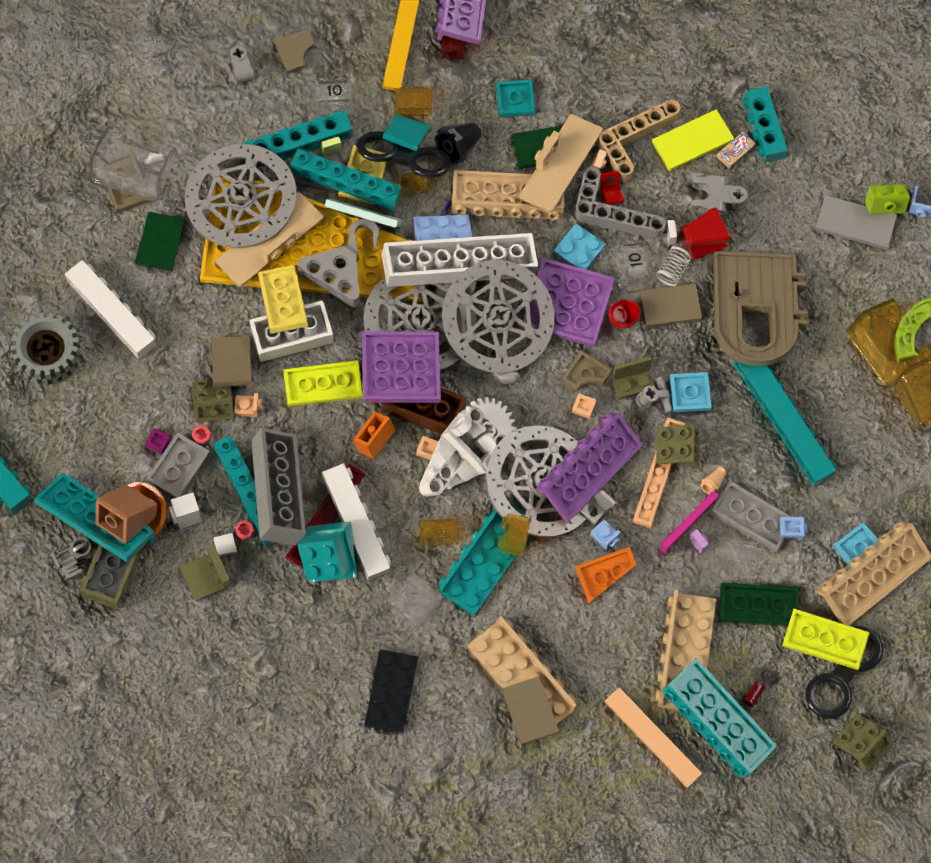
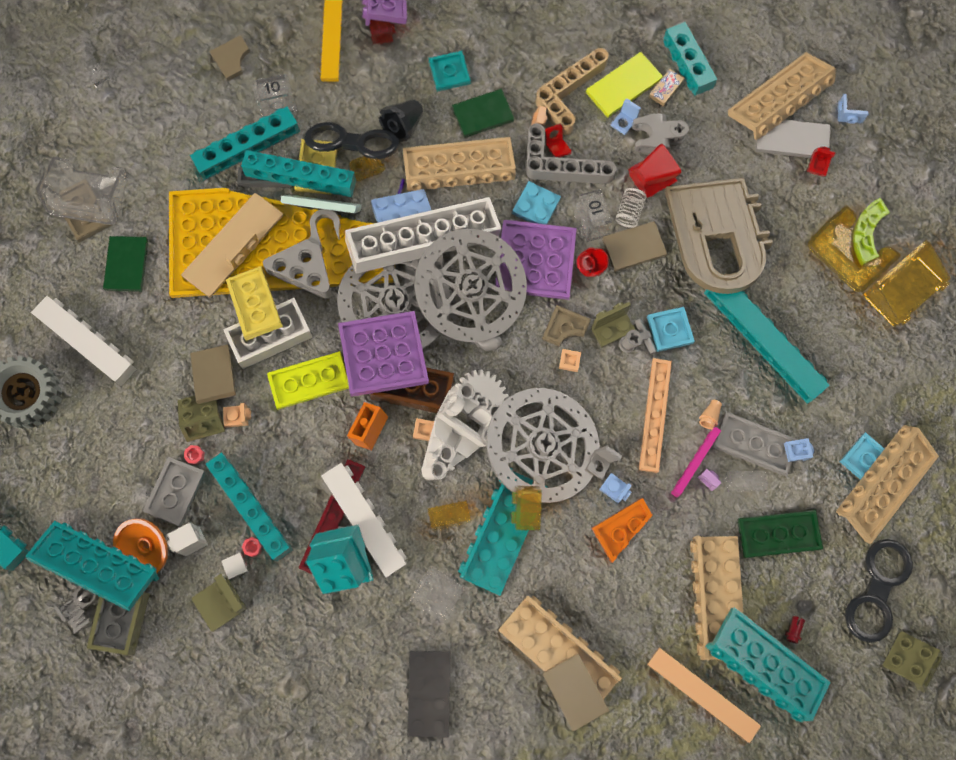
camera: 10 degrees left, 5 degrees up
nougat slope [96,484,157,544] -> none
magenta tile [145,428,171,454] -> none
light grey piece [185,144,297,248] -> none
light grey piece [230,46,255,83] -> none
light grey brick [251,428,306,545] -> none
yellowish green tile [321,137,341,156] -> none
teal tile [383,114,430,151] -> none
clear yellow brick [395,86,432,116] -> none
tan bracket [519,114,603,213] -> none
medium lavender bracket [536,413,643,522] -> none
olive bracket [656,425,700,469] -> none
white tile [666,220,677,245] -> none
neon yellow tile [782,609,870,670] -> none
lime brick [865,184,910,214] -> none
none -> light blue bracket [611,98,641,135]
none -> tan bracket [728,52,835,140]
none -> red bracket [807,146,835,177]

